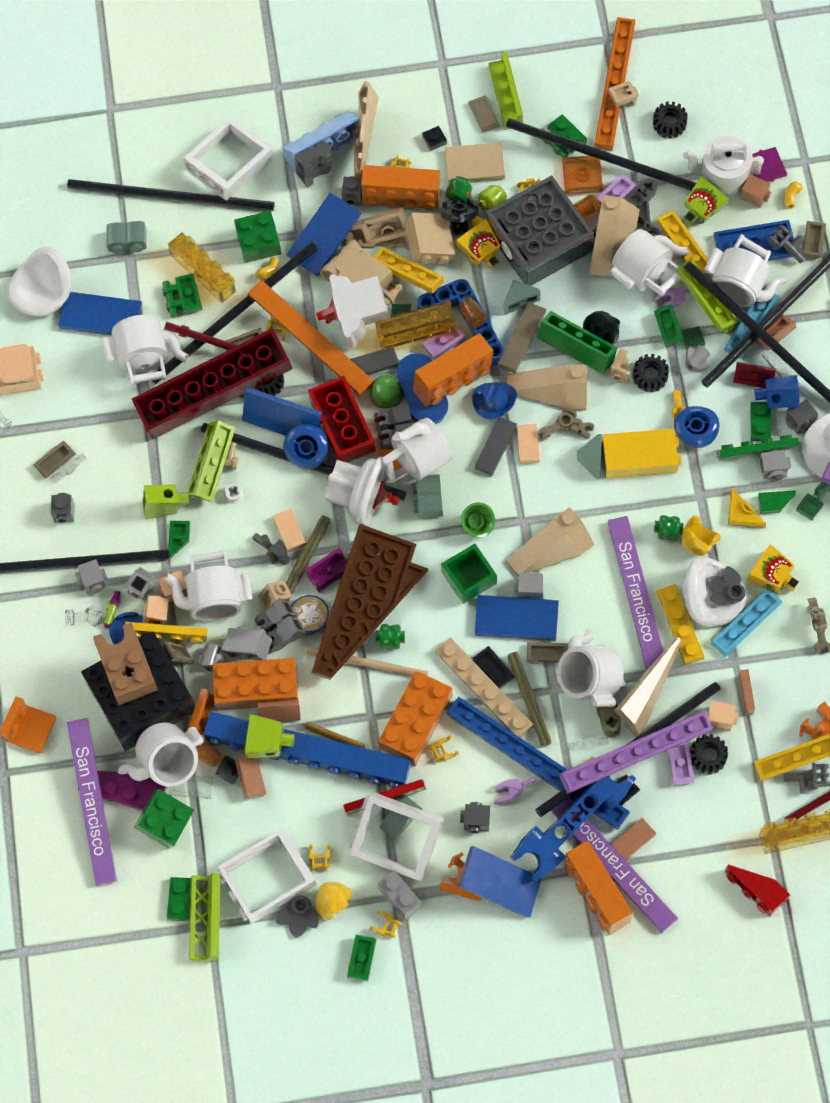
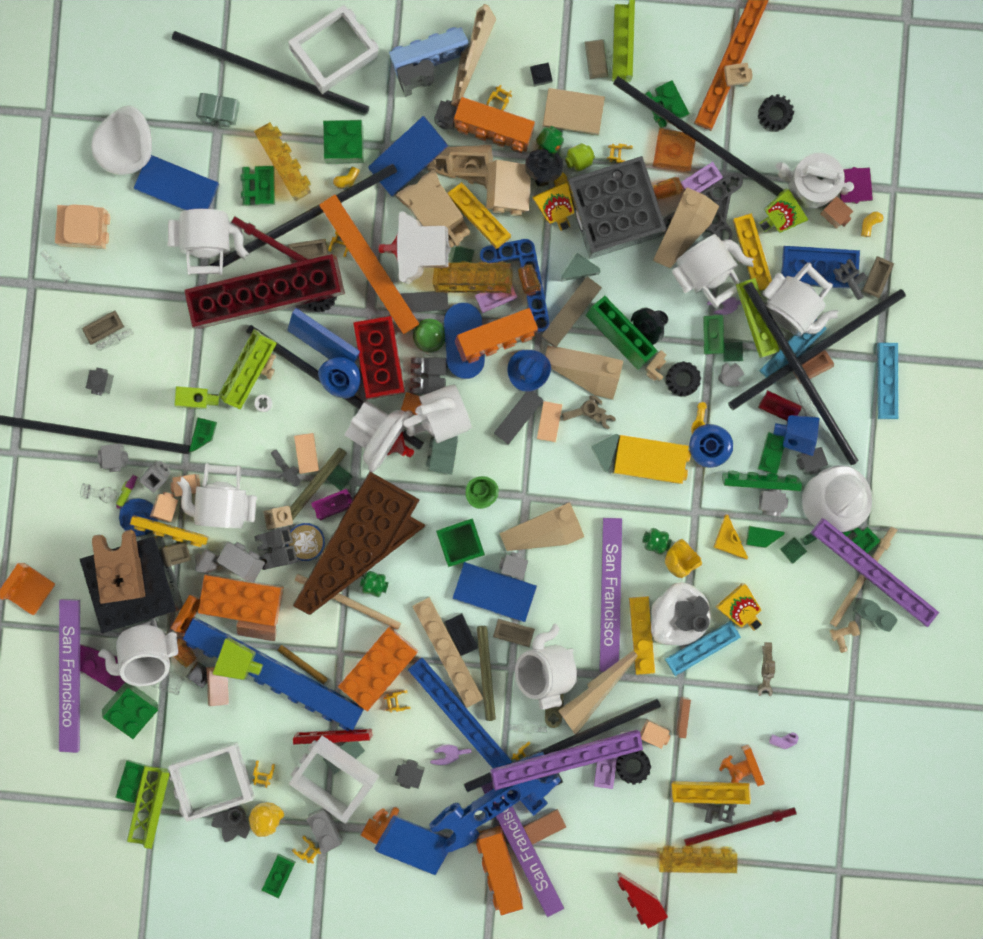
camera: 10 degrees right, 20 degrees up
none -> clear green tile [327,464,354,491]

